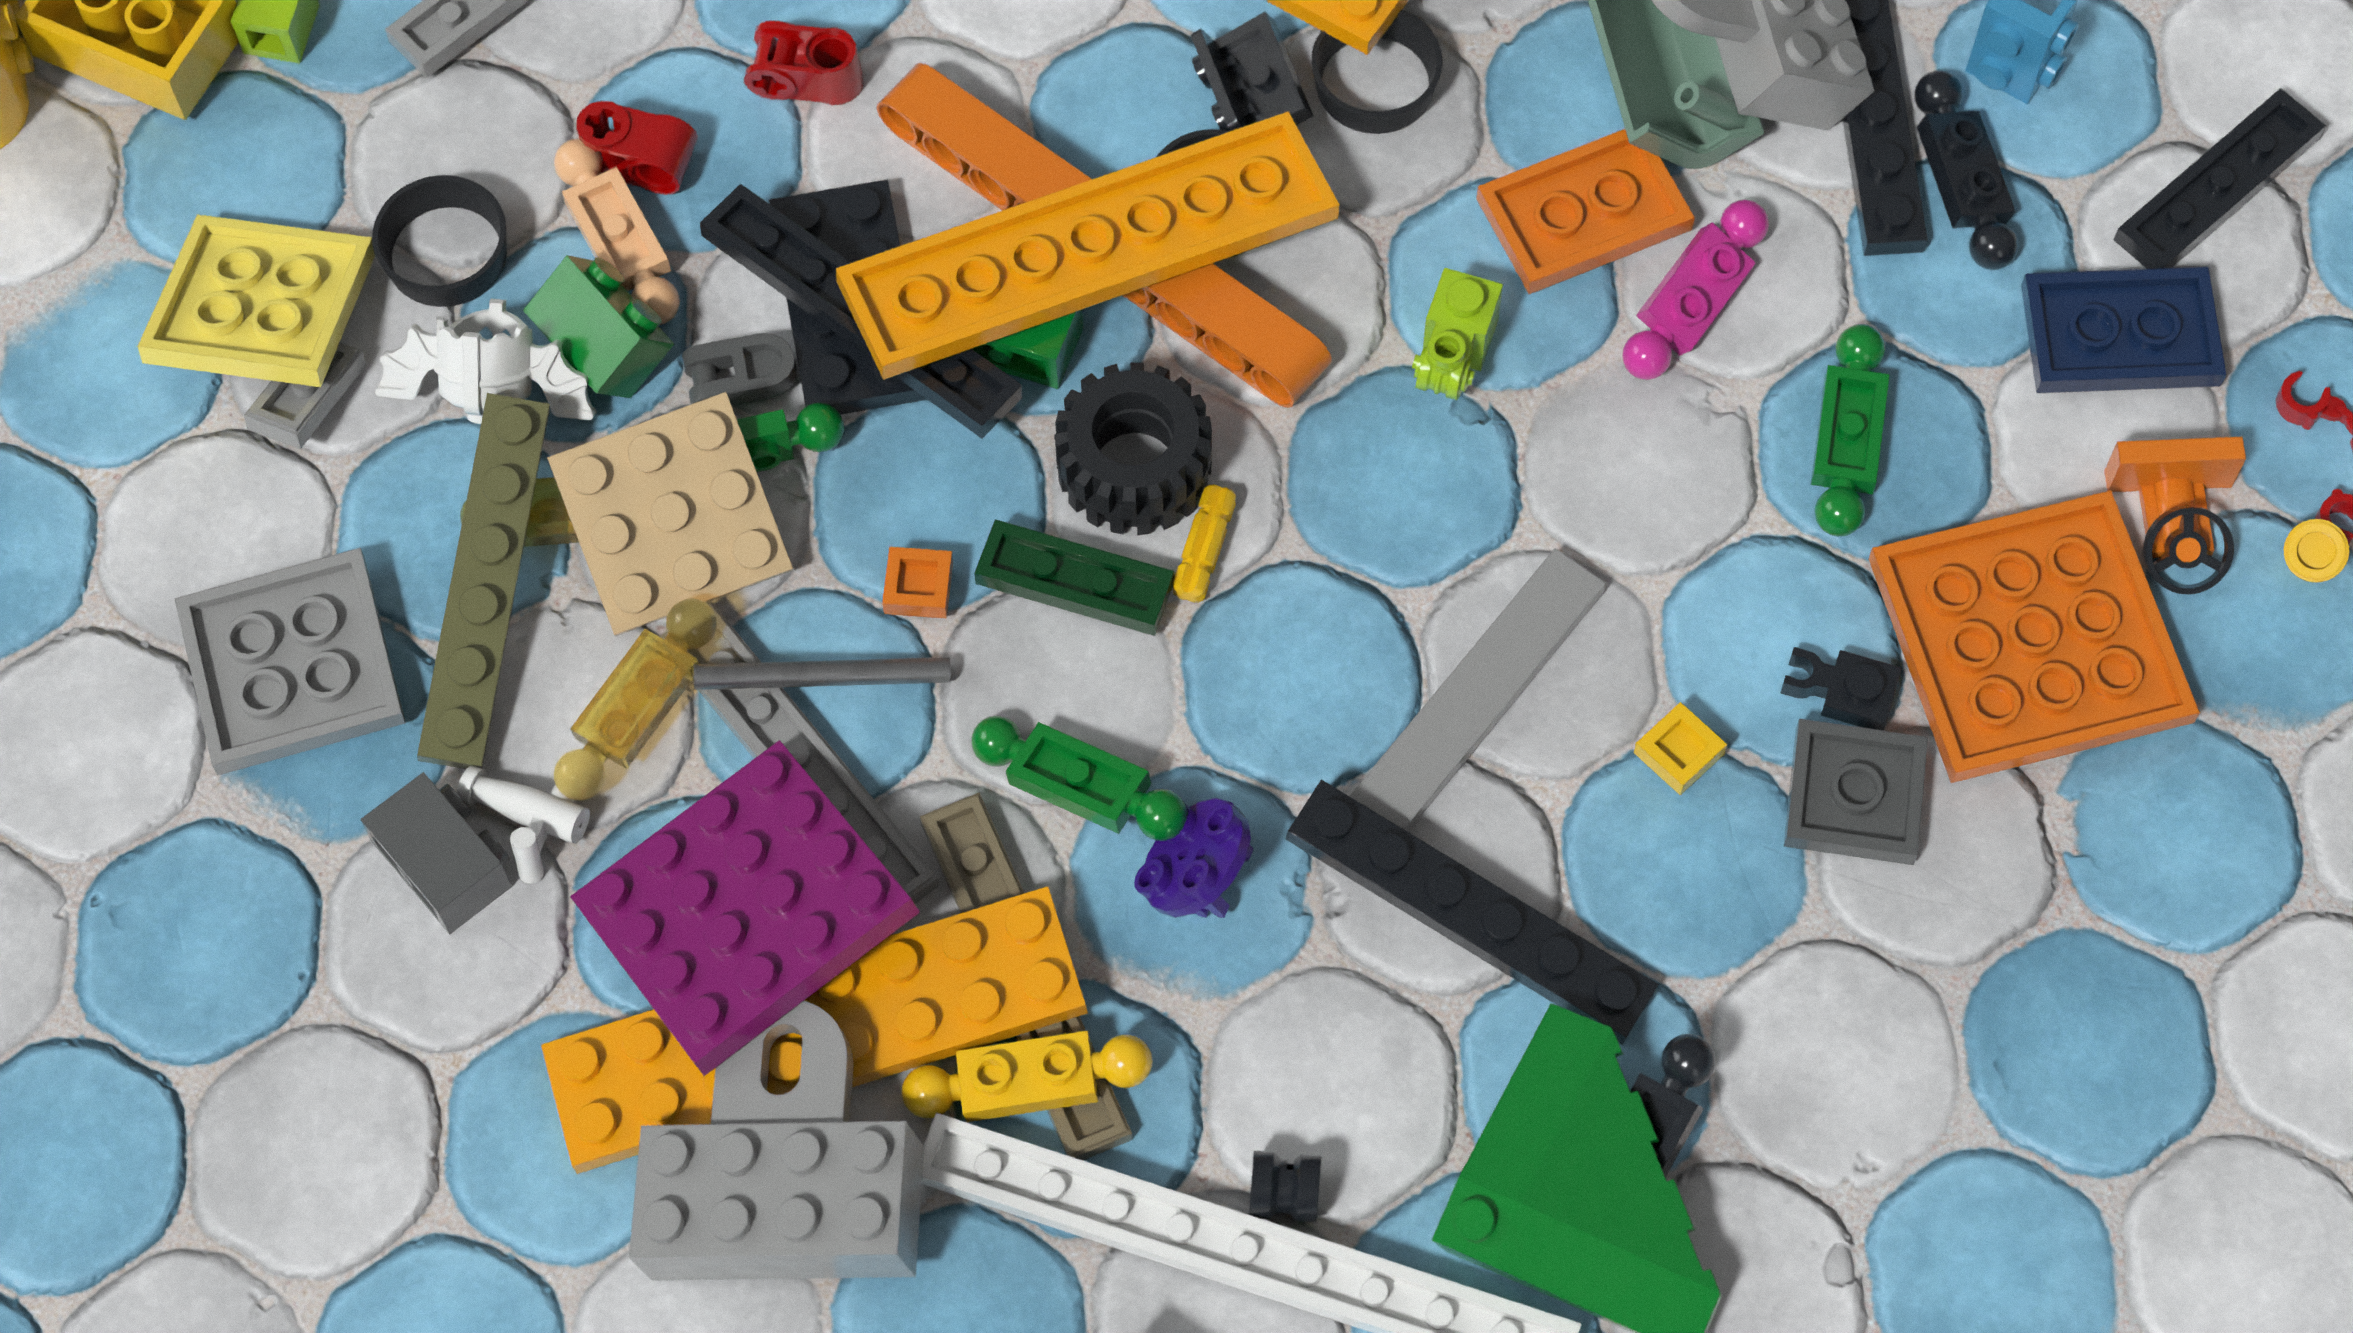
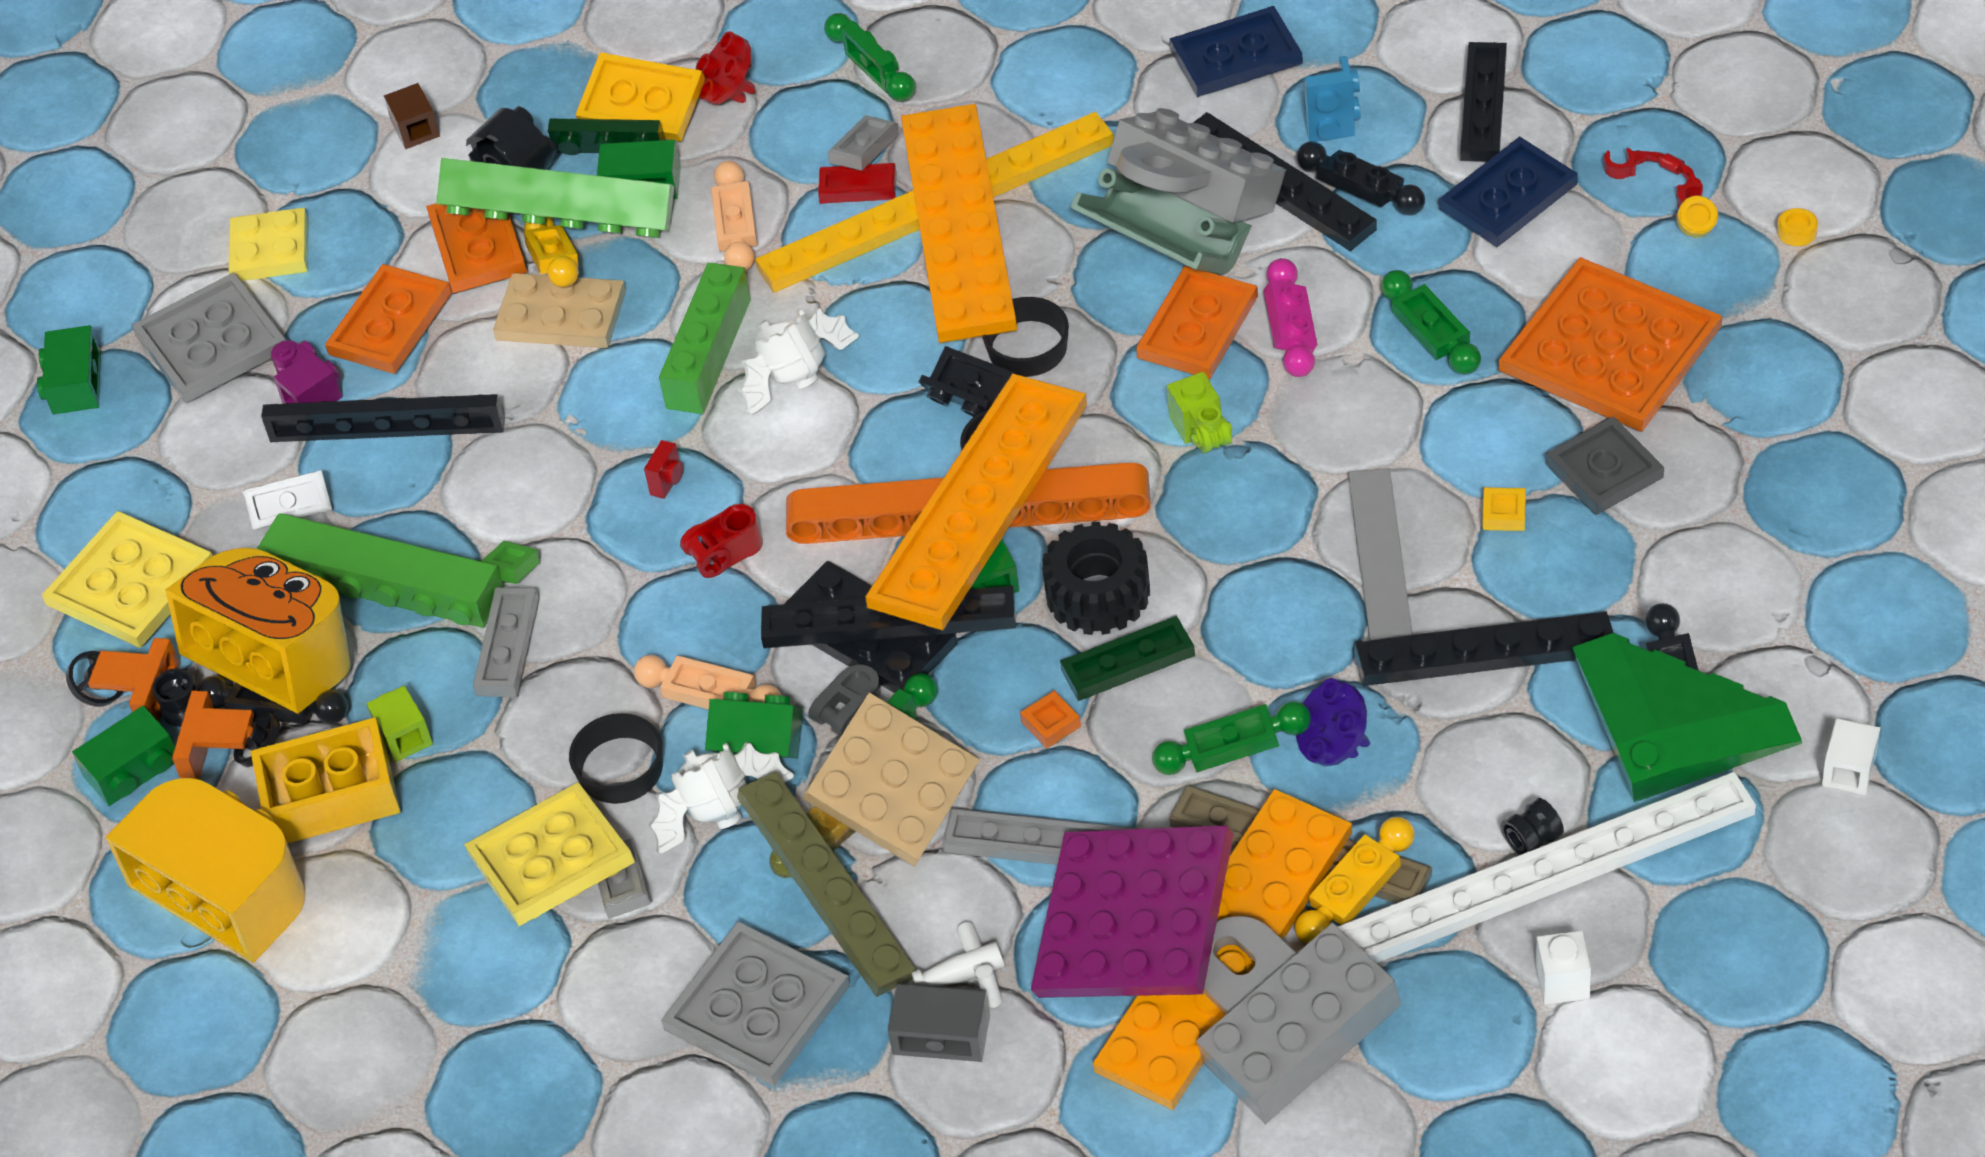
camera: 35 degrees left, 15 degrees down
clear yellow plate [553,598,717,800] -> none
red piece [576,101,698,195] -> none
flat silver bar [693,657,951,690] -> none
yellow axle [1172,484,1236,603] -> none
black plate [1780,647,1902,731] -> none
orange piece [2104,437,2246,594] -> none

